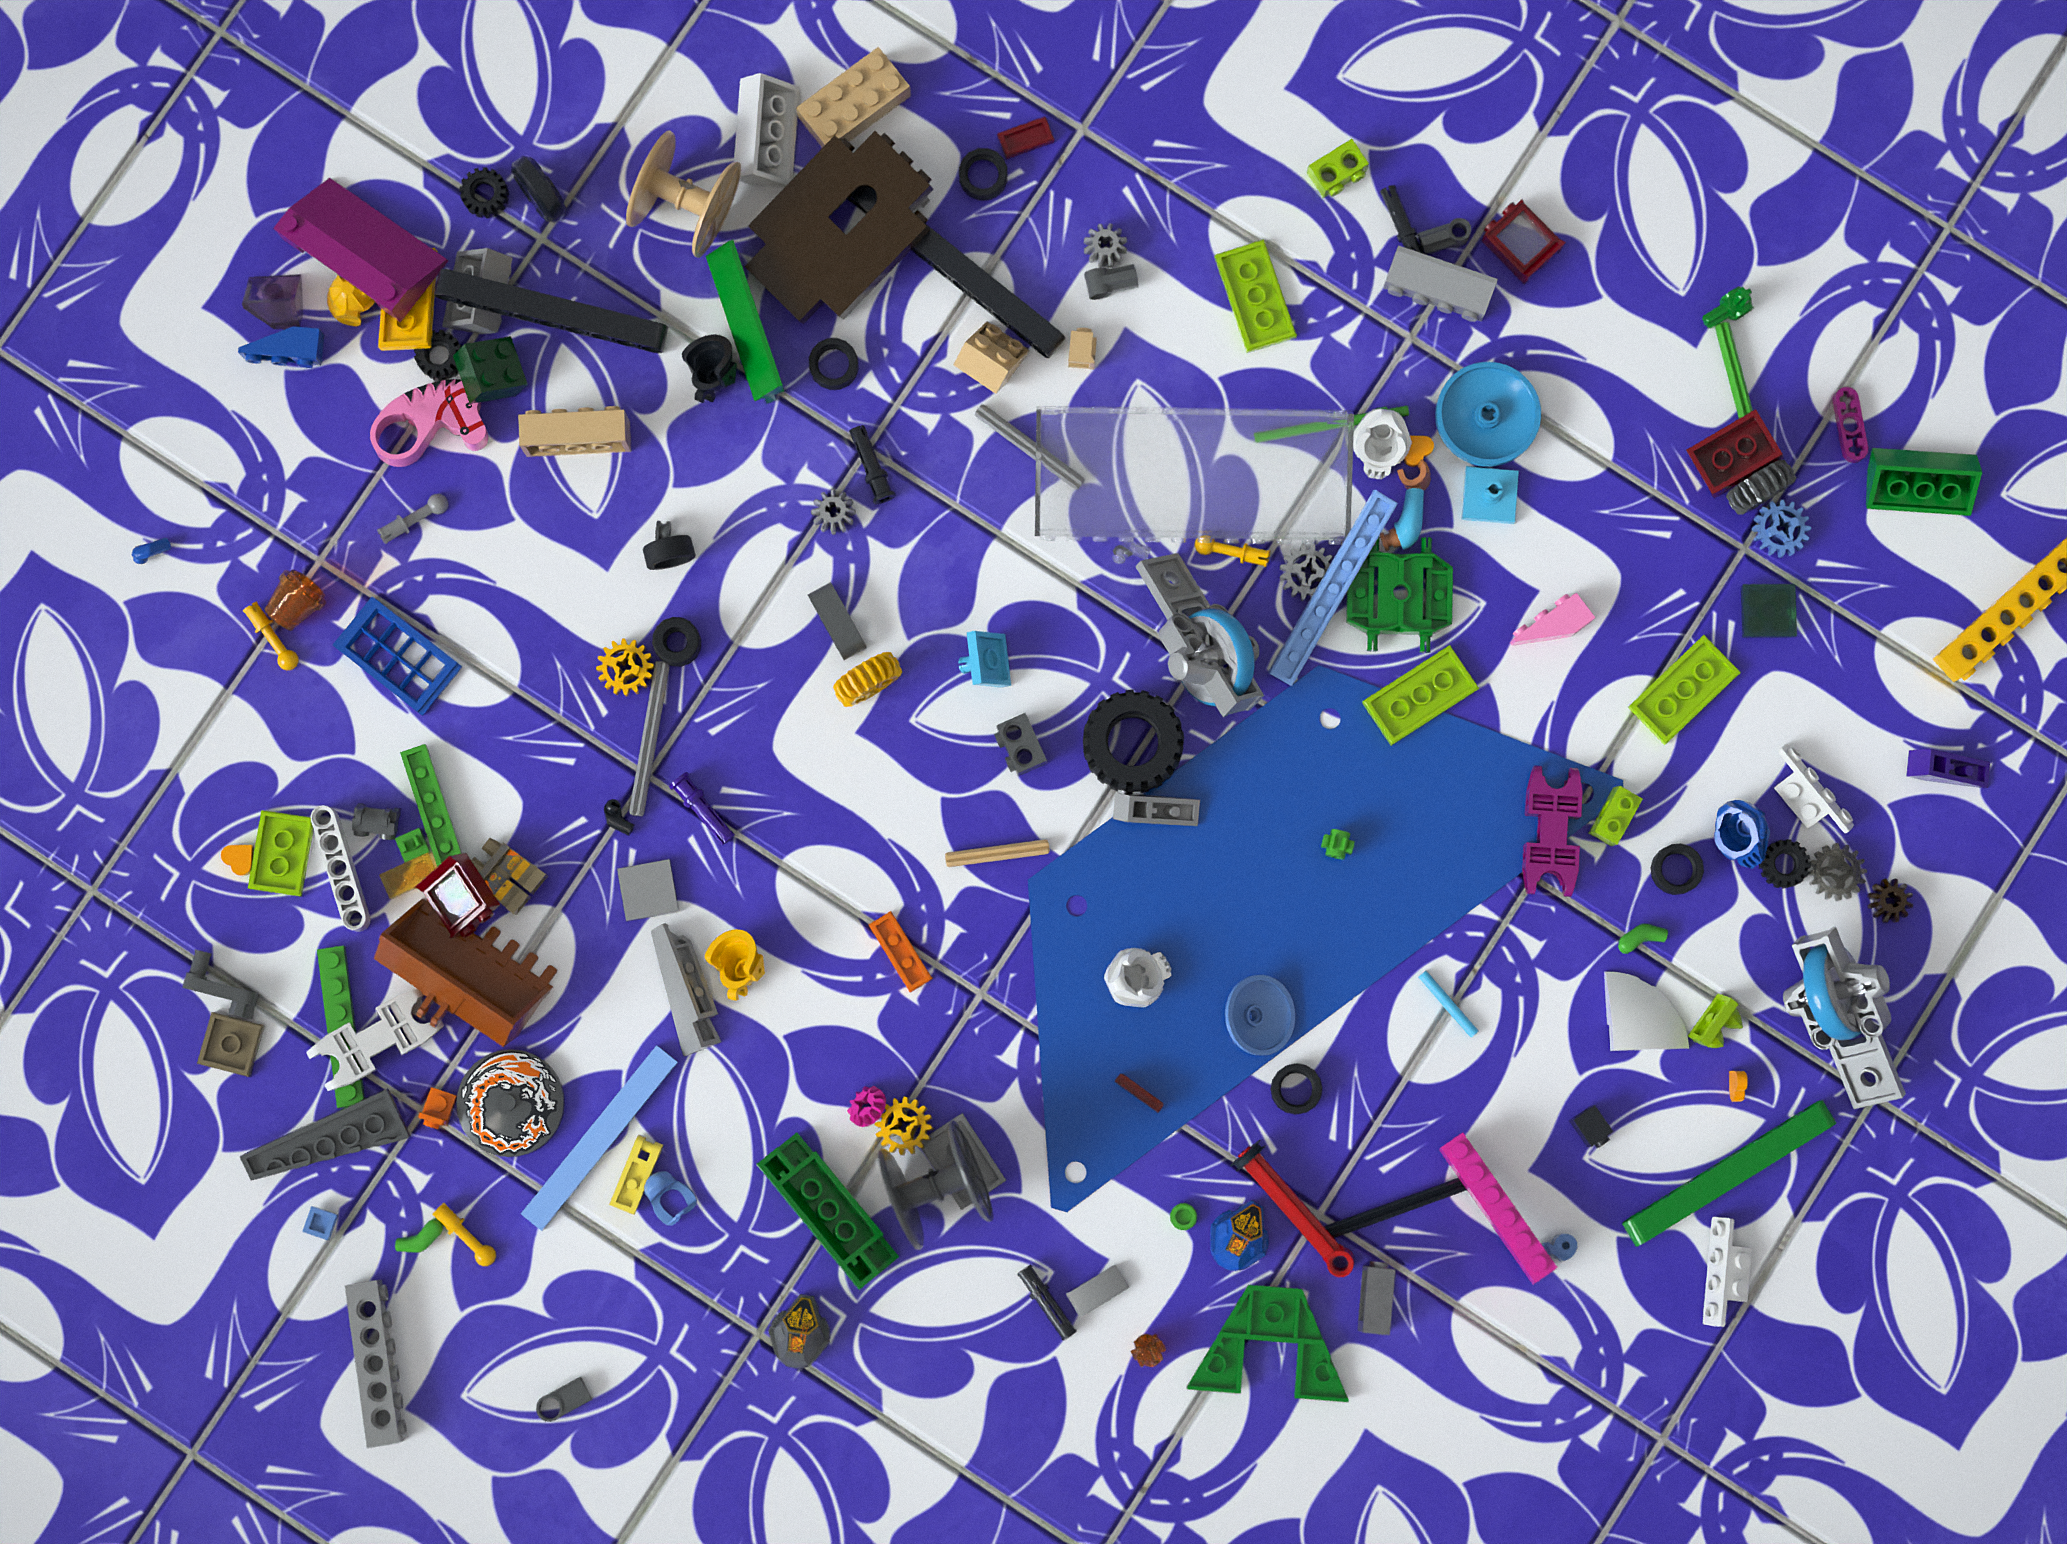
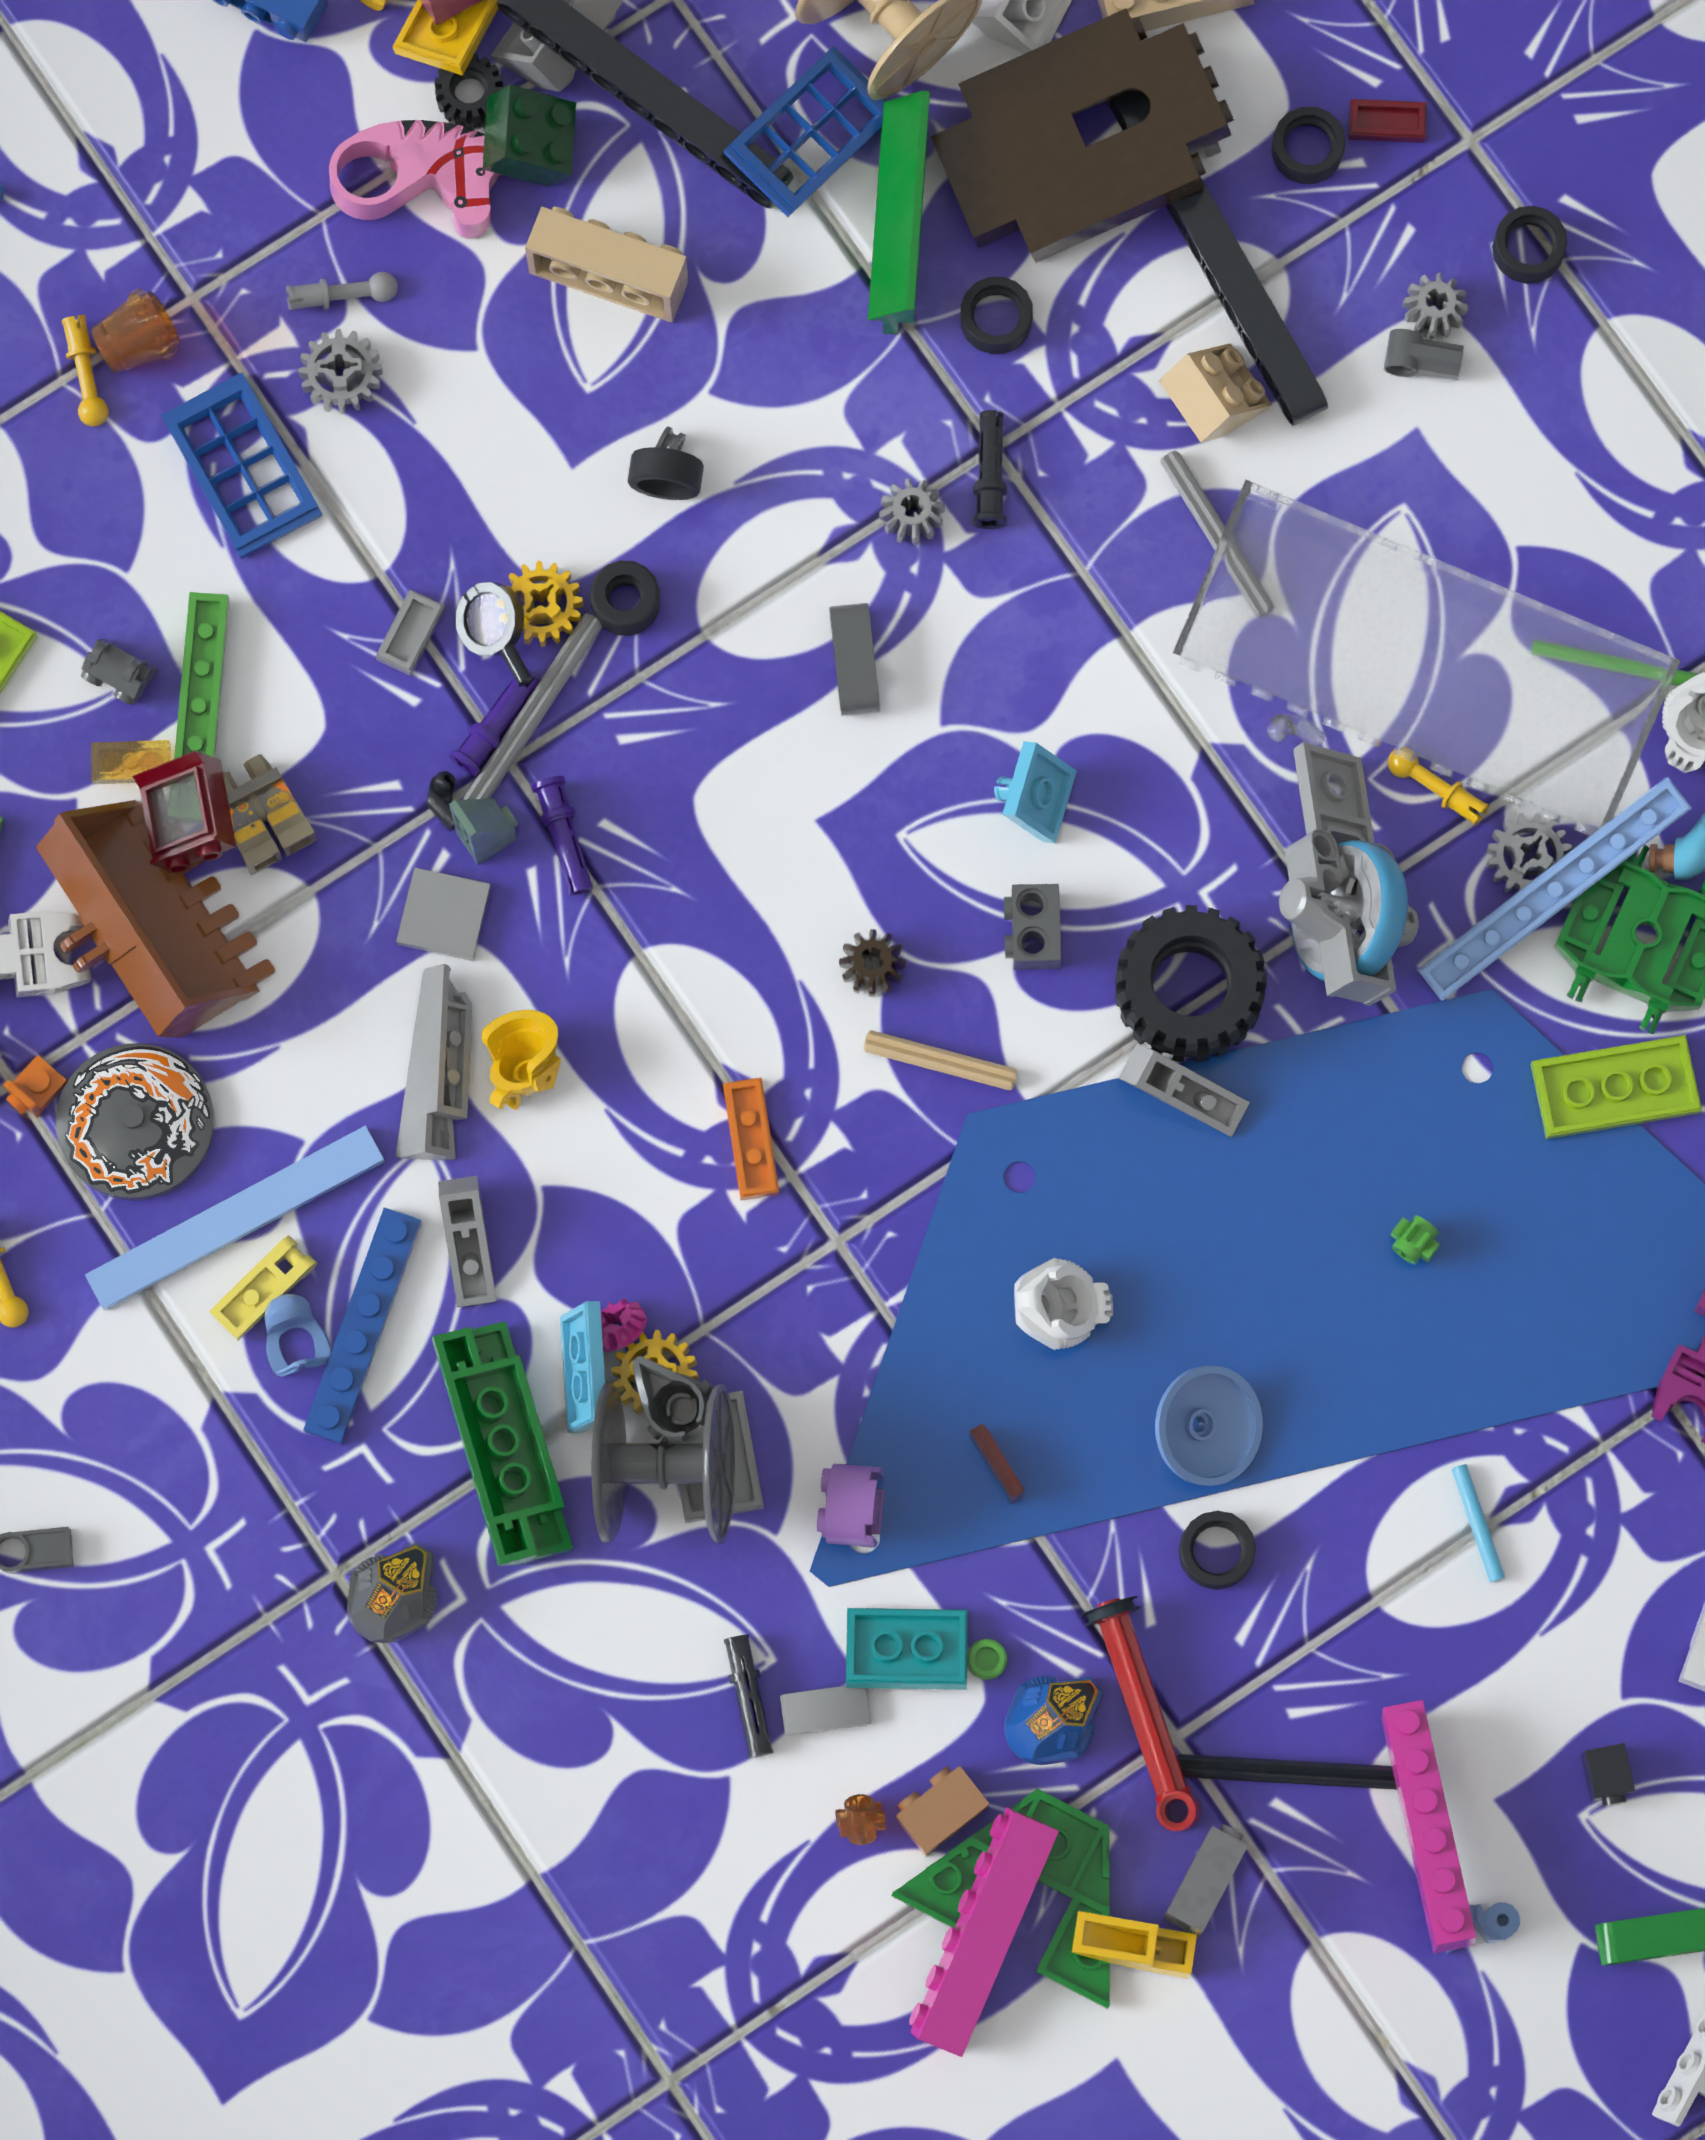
camera: 25 degrees right, 5 degrees down
white beam [311,805,371,932] -> none
bright green tile [395,828,431,863] -> none
black helmet [682,334,737,403] -> none
yellow gear [833,652,902,707] -> none
tan window [1068,328,1097,370] -> none
lime tile [1214,239,1297,353] -> none
none -> light grey gear [298,329,383,414]
none -> blue plate [303,1207,422,1445]
none -> light grey tile [375,589,445,676]
none -> light grey slope [438,1175,497,1308]
none -> dark purple pin [449,669,541,776]
none -> sand green slope [449,799,518,865]
none -> piece [456,582,532,686]
none -> medium azure tile [560,1301,605,1433]
none -> dark grey helmet [633,1356,713,1444]
none -> blue piece [723,46,889,217]
none -> medium lavender brick [817,1463,884,1548]
none -> dark brown gear [839,929,906,997]
none -> teal tile [846,1608,968,1690]
none -> medium nougat brick [896,1766,990,1857]
none -> dark pink brick [909,1807,1059,2057]
none -> yellow slope [1072,1911,1197,1979]
none -> black tyre [1492,206,1567,284]

